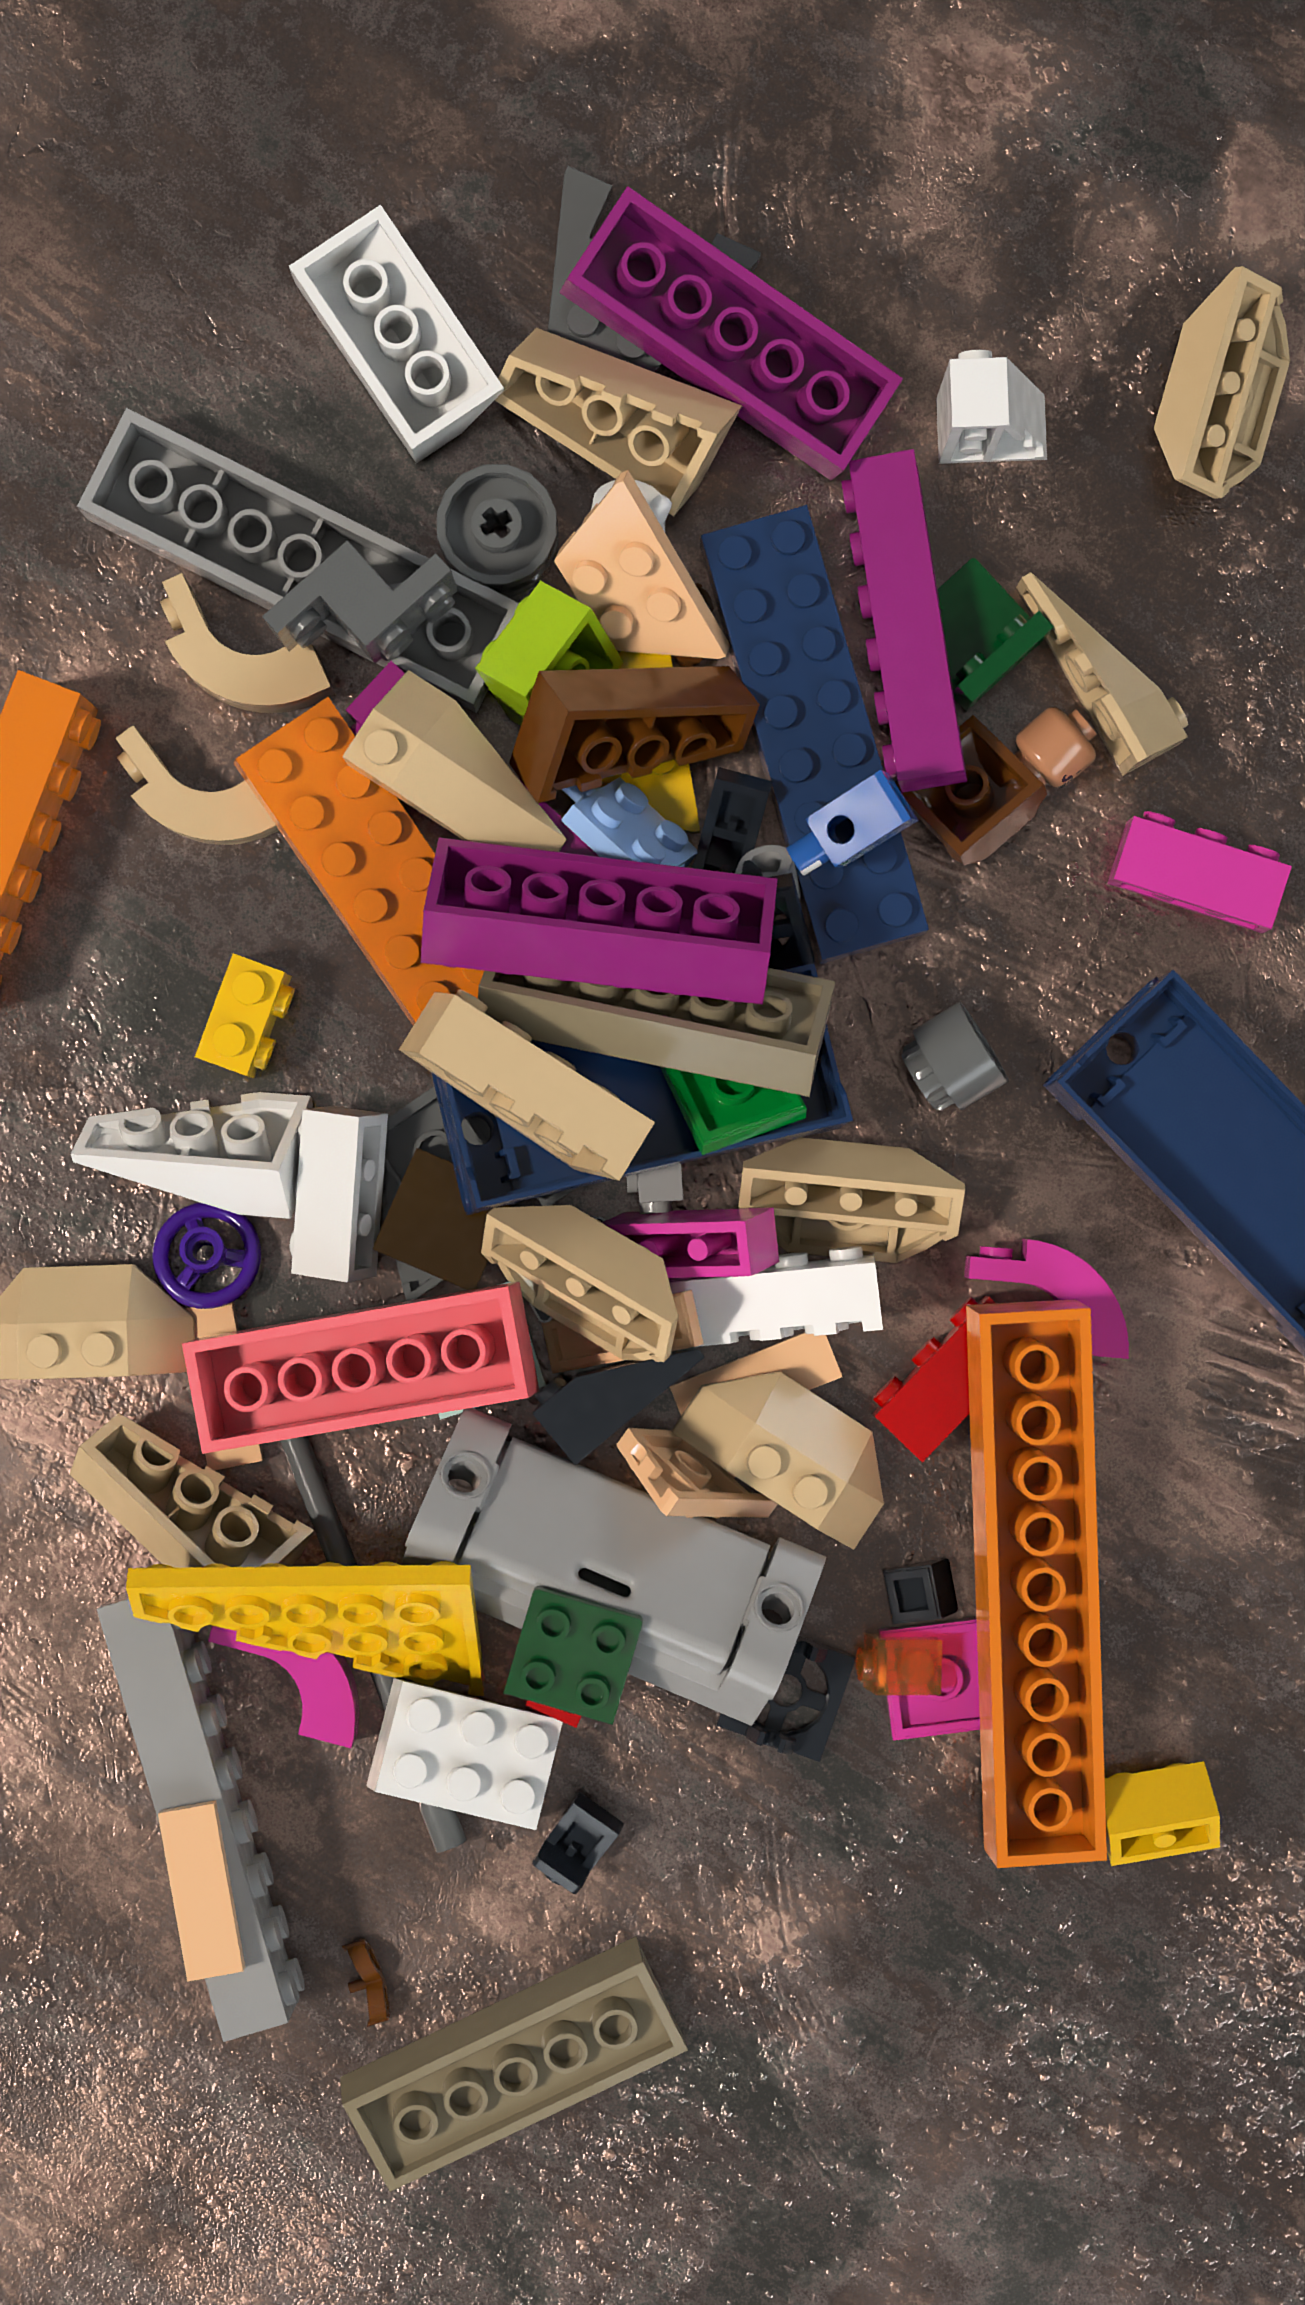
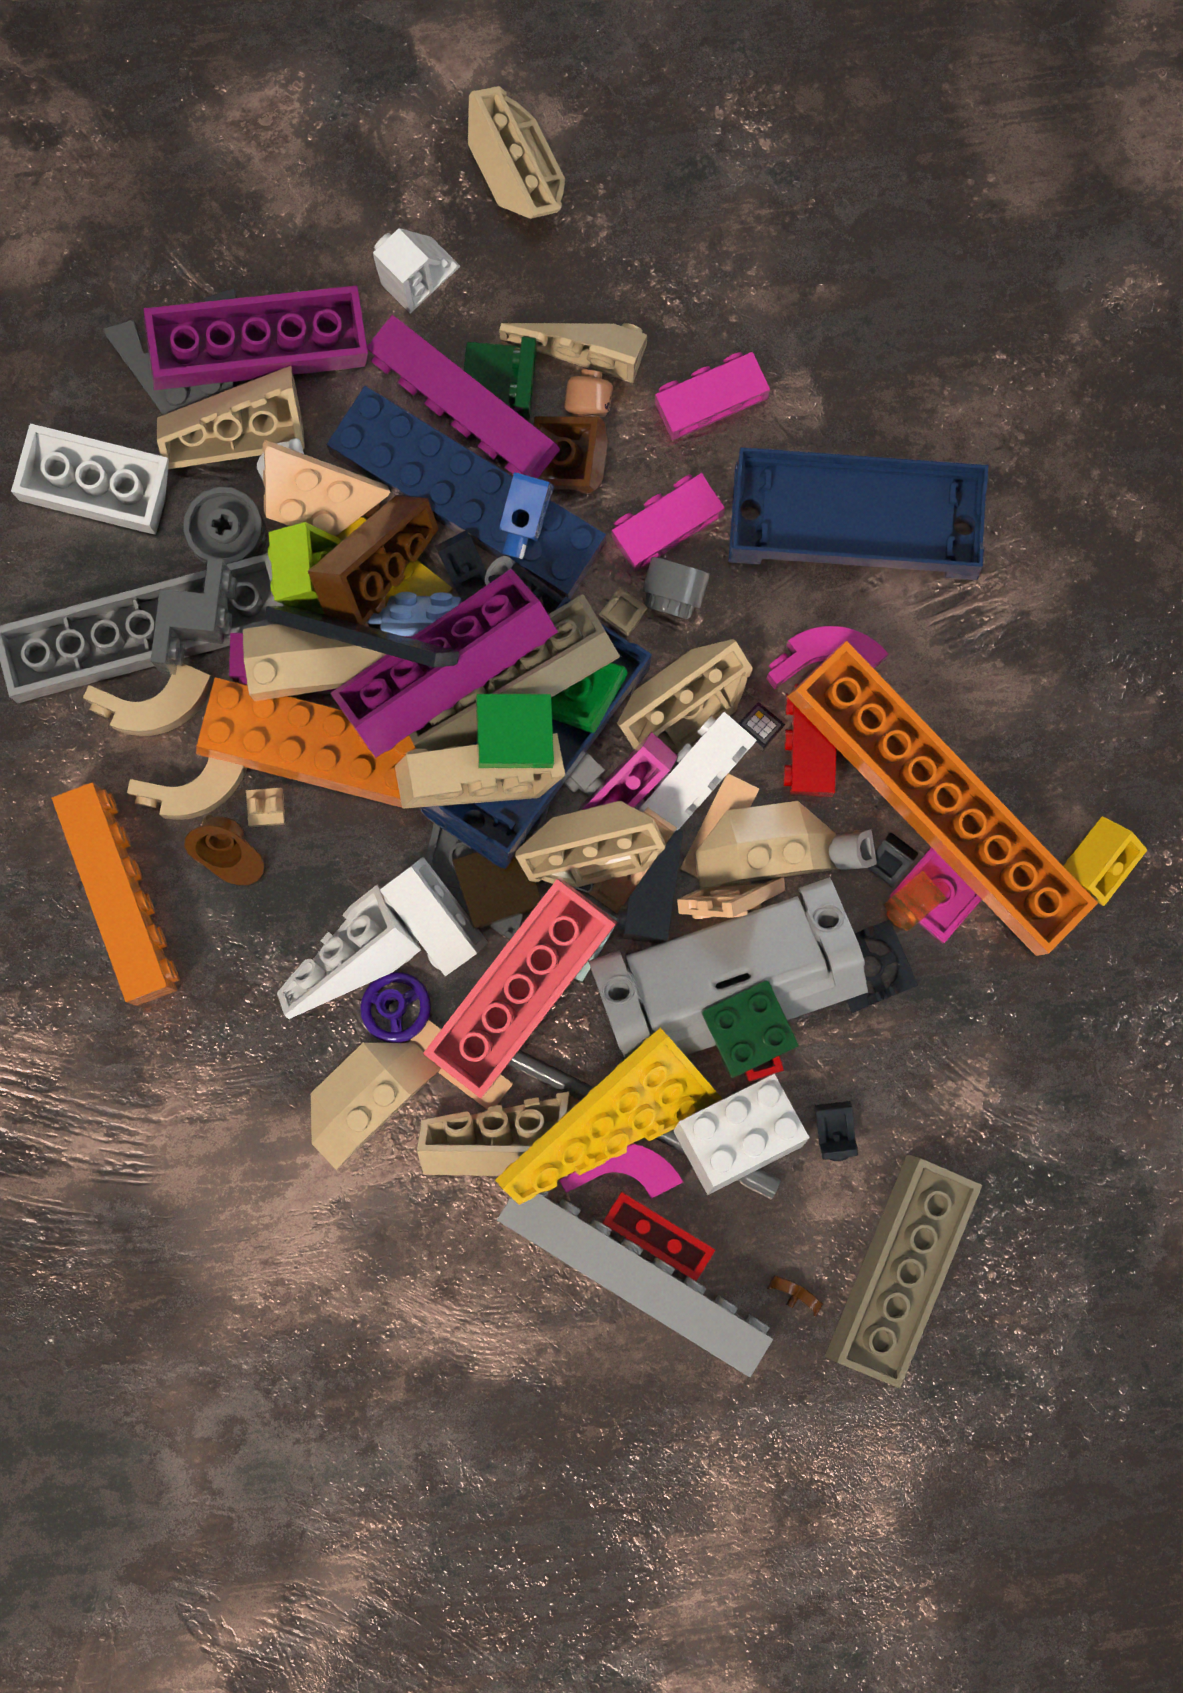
camera: 45 degrees left, 5 degrees down
light nougat tile [158,1800,245,1982] -> none
yellow brick [195,953,294,1078] -> none
none -> reddish brown piece [184,815,264,886]
none -> tan tile [246,788,285,827]
none -> black tile [265,606,459,667]
none -> green tile [476,694,554,768]
none -> tan tile [599,587,648,637]
none -> red brick [602,1191,715,1282]
none -> dark pink brick [612,473,725,572]
none -> slope [738,702,786,752]
none -> light grey plate [829,829,877,870]

